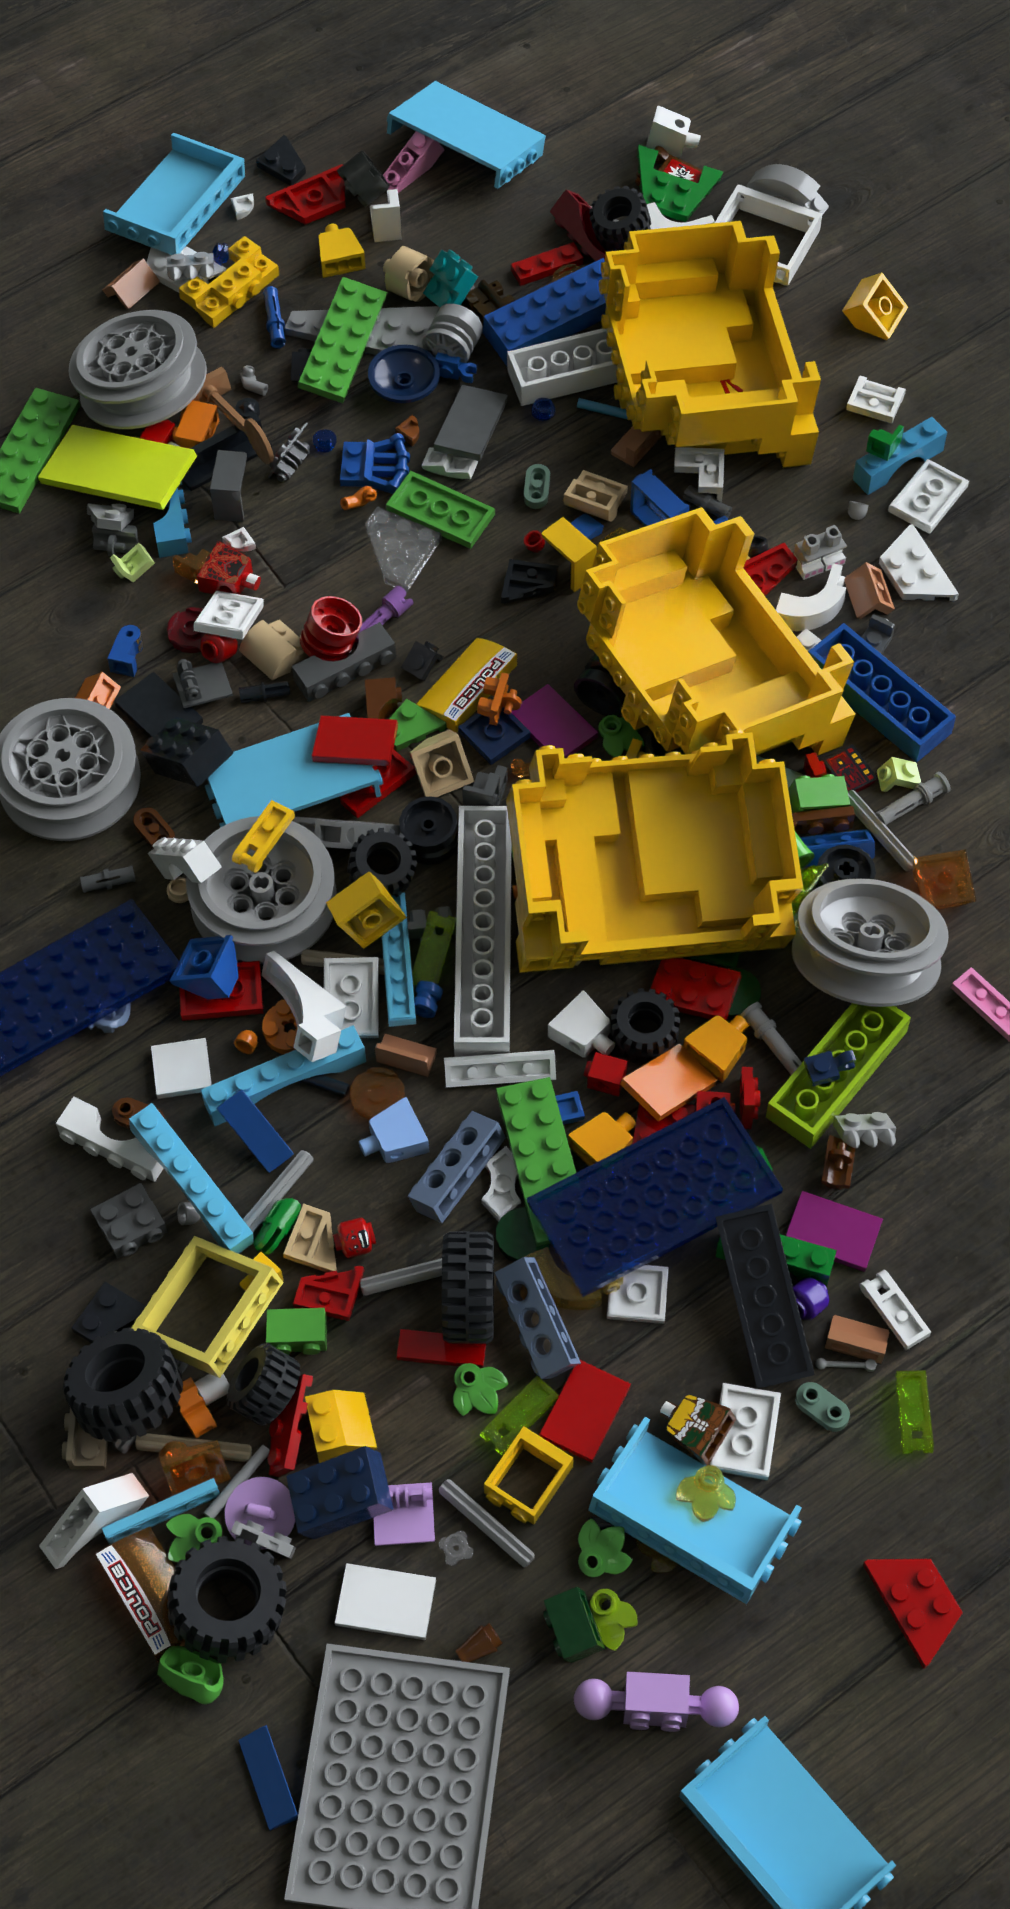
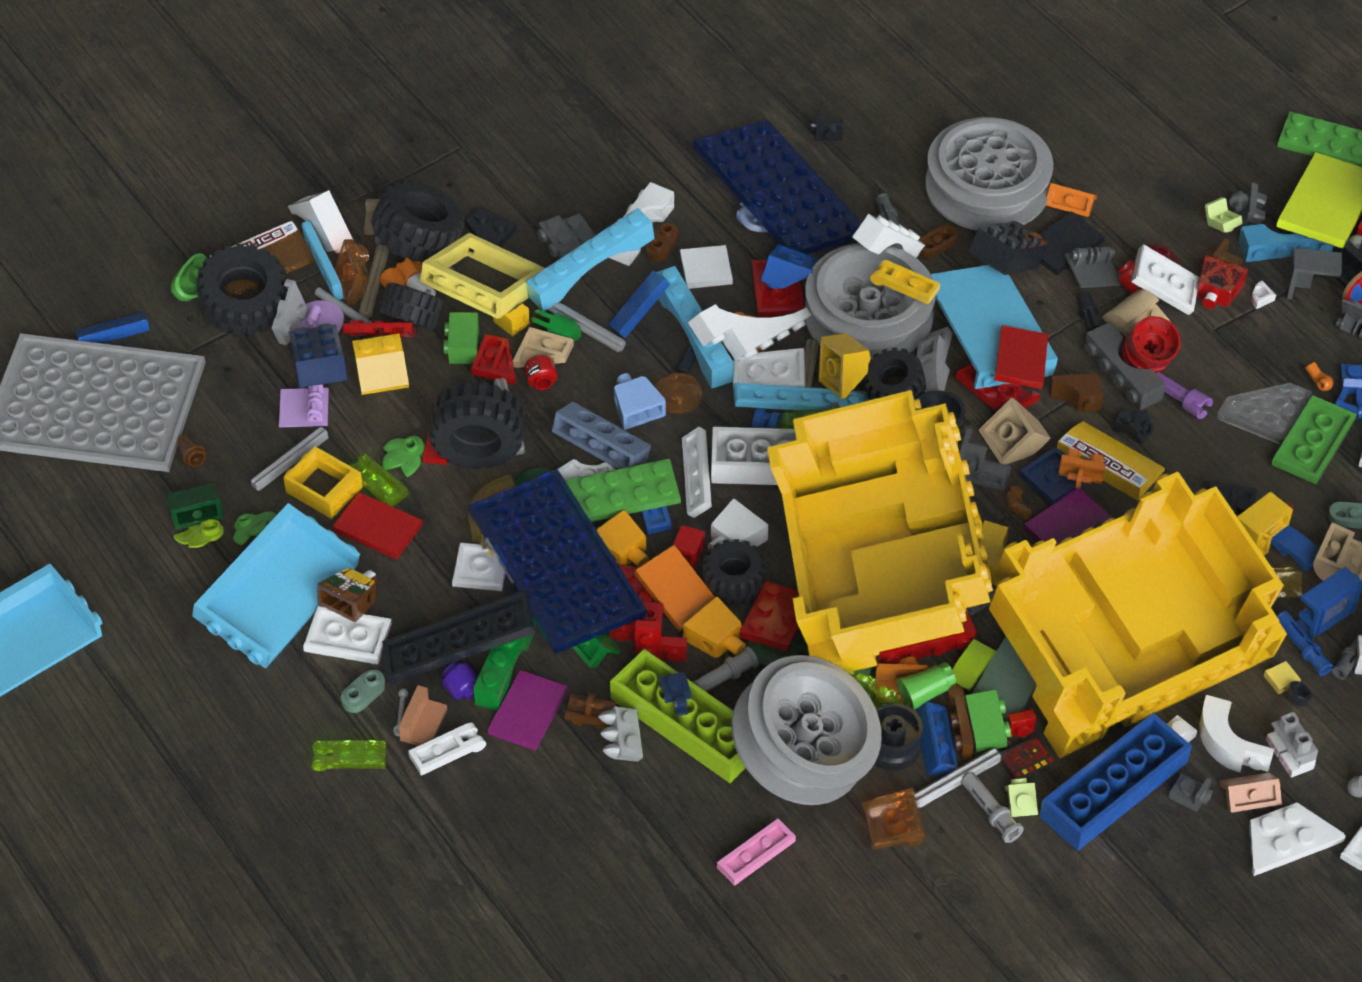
camera: 90 degrees right, 10 degrees down
light grey wing [87,503,134,531] -> none
blue leg [107,625,143,677] -> none
bright green plate [166,1514,222,1562] -> none
orange hinge [234,1030,258,1054] -> none
white tile [335,1563,436,1640] -> none
nougat panel [375,1034,437,1077] -> none
bright green wing [389,699,447,752] -> none
clear plate [439,1531,473,1566] -> none
sand blue brick [495,1257,581,1379] -> none
lavender brick [574,1672,739,1732] -> none
clear yellow plate [676,1465,736,1522] -> none
red wing [743,543,798,596] -> none
red wing [863,1559,963,1669] -> none

